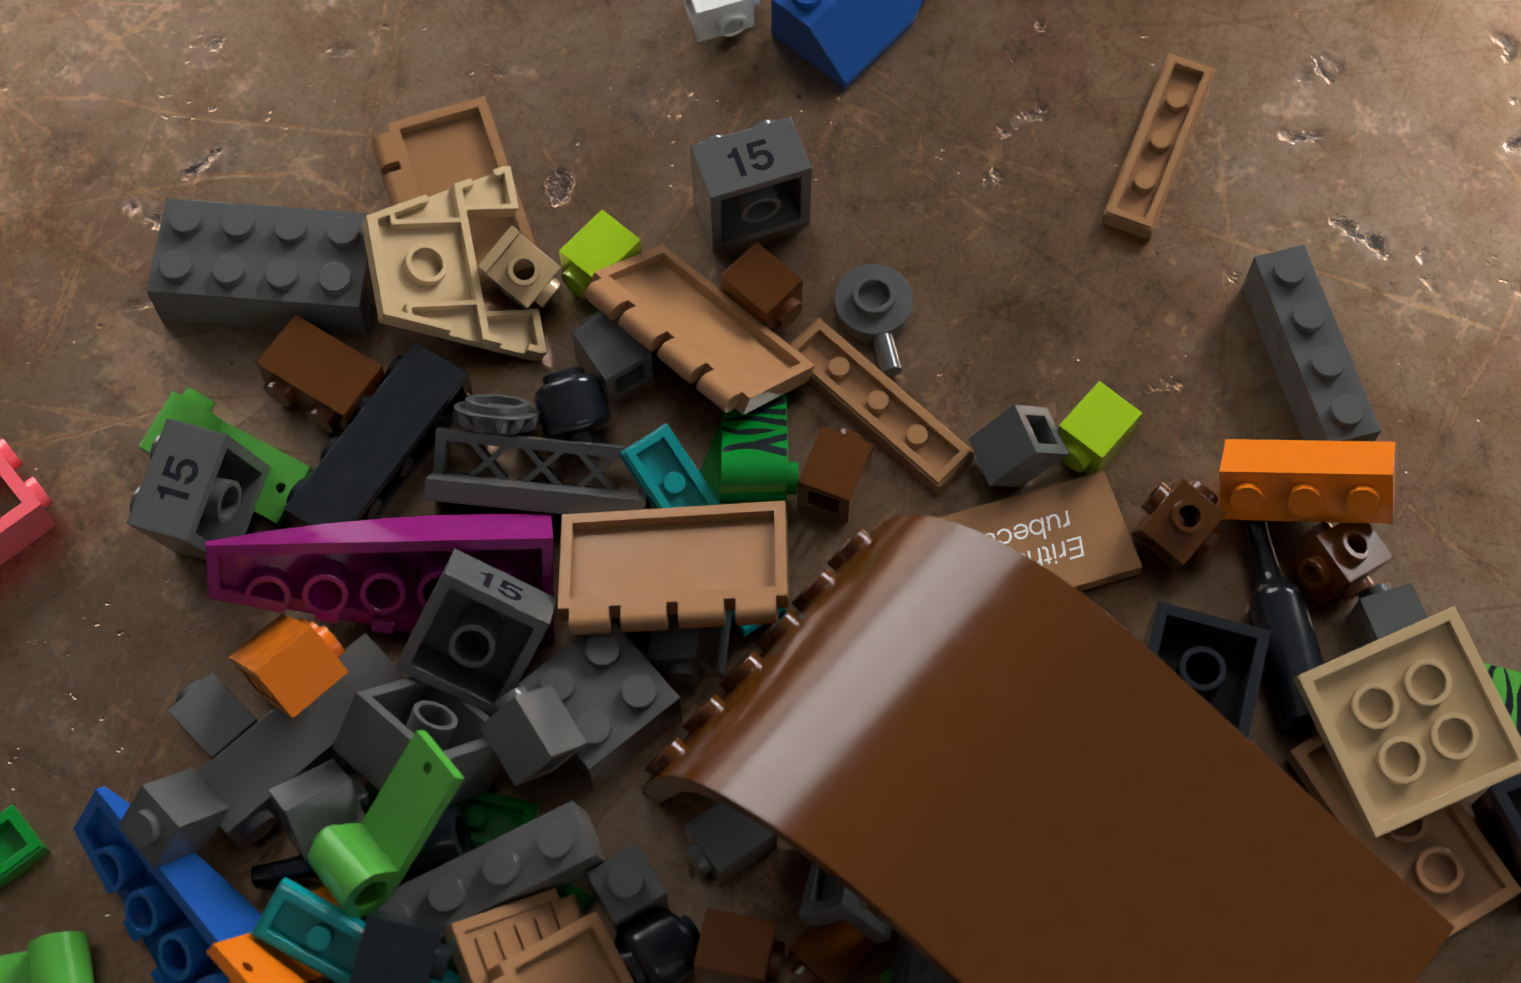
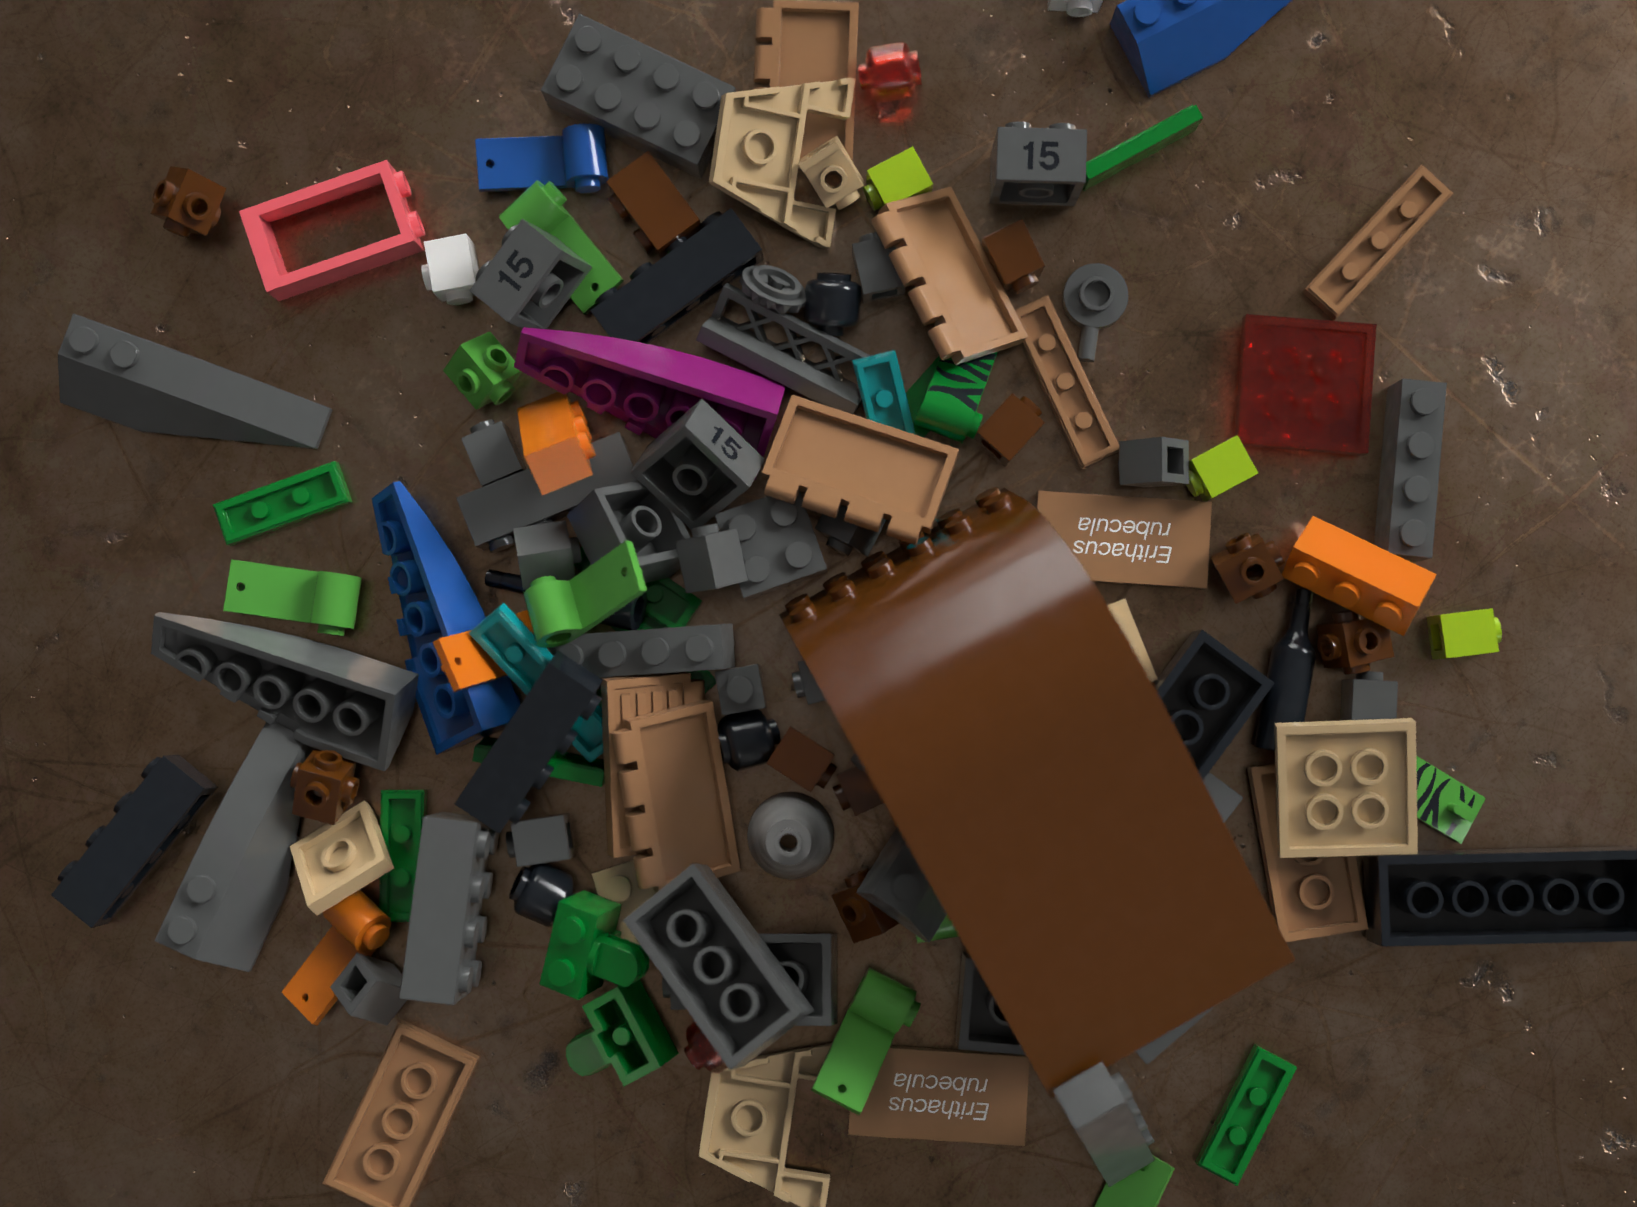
camera: 30 degrees right, 20 degrees up
dark grey brick [118,768,230,868] -> none
none -> white brick [421,234,479,305]
none -> bright green brick [443,331,522,410]
none -> blue door [475,123,609,193]
none -> clear red head [858,41,922,103]
none -> green tile [1082,104,1204,191]
none -> clear red plate [1234,314,1377,456]
none -> lime brick [1426,608,1502,660]

